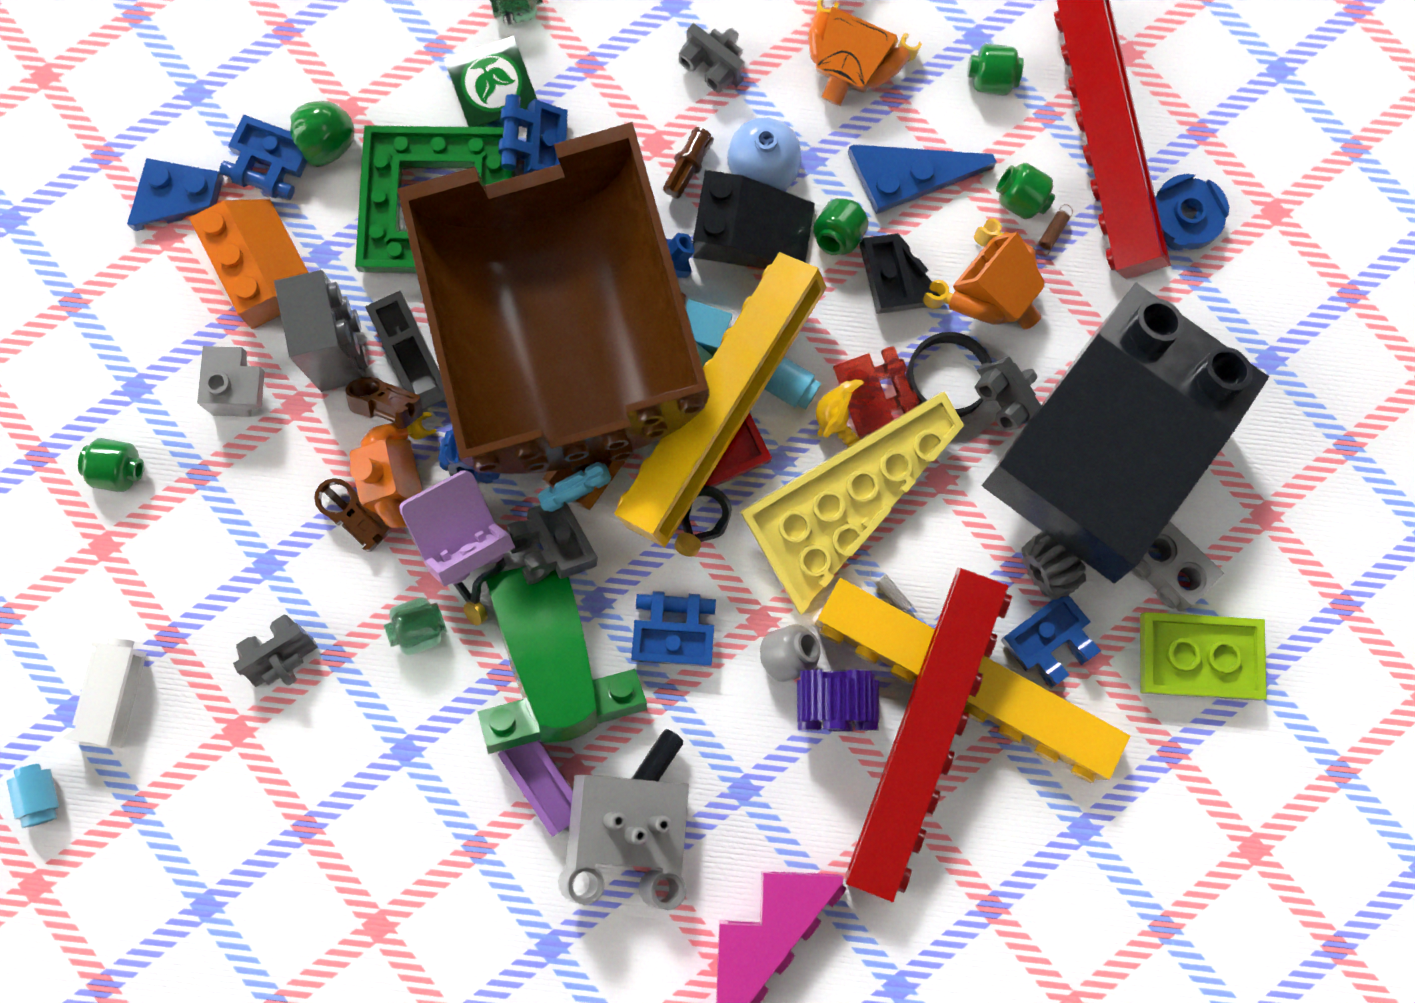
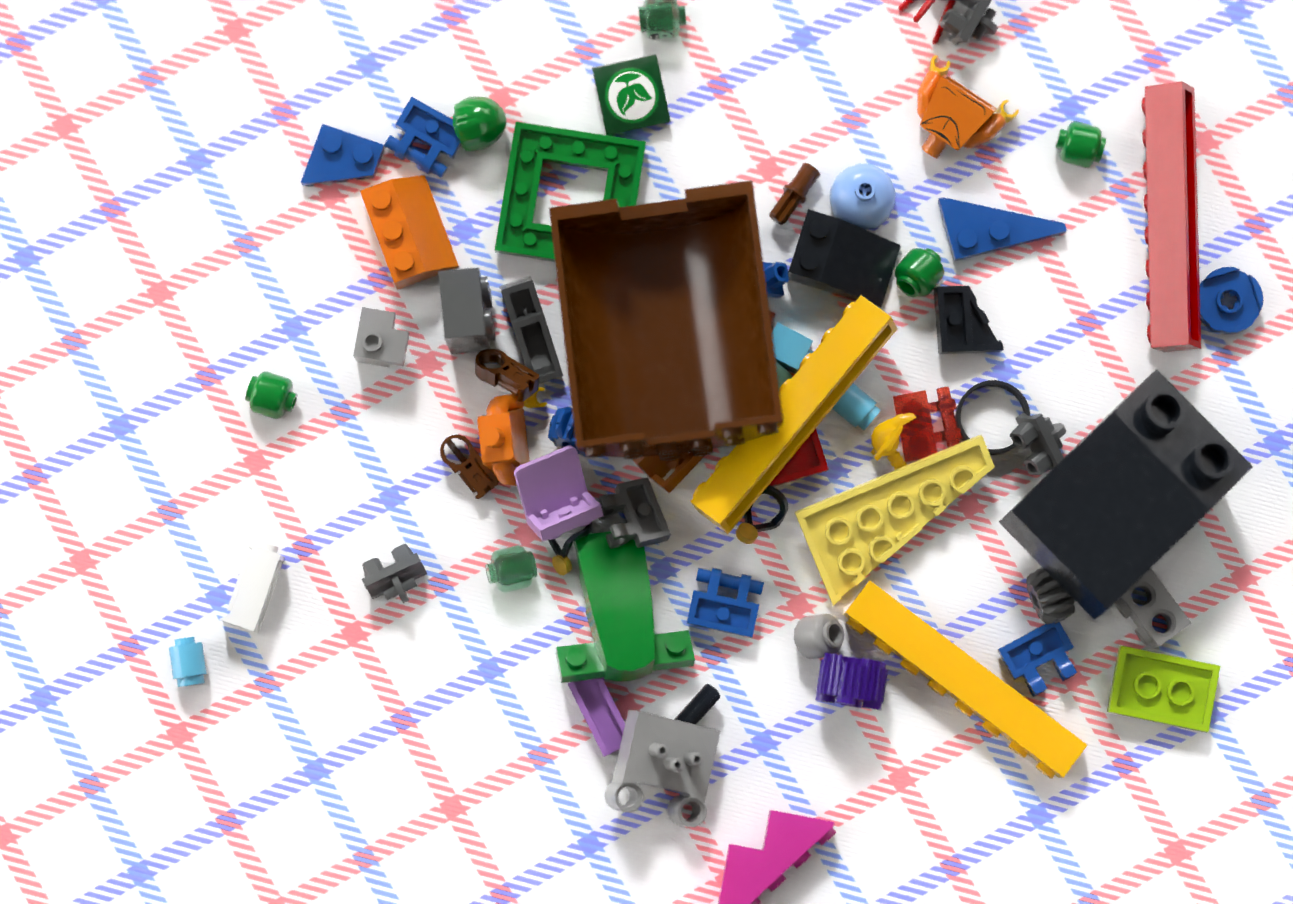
camera: 10 degrees right, 5 degrees up
blue plate [498,94,568,174] -> none
medium azure axle [538,462,611,512] -> none
dark grey hips [678,22,745,93] -> none
red brick [845,567,1012,903] -> none
white piece [870,567,918,619] -> none
orange torso [923,218,1045,330] -> none
green head [996,162,1055,219] -> none
nougat piece [1035,204,1073,257] -> none

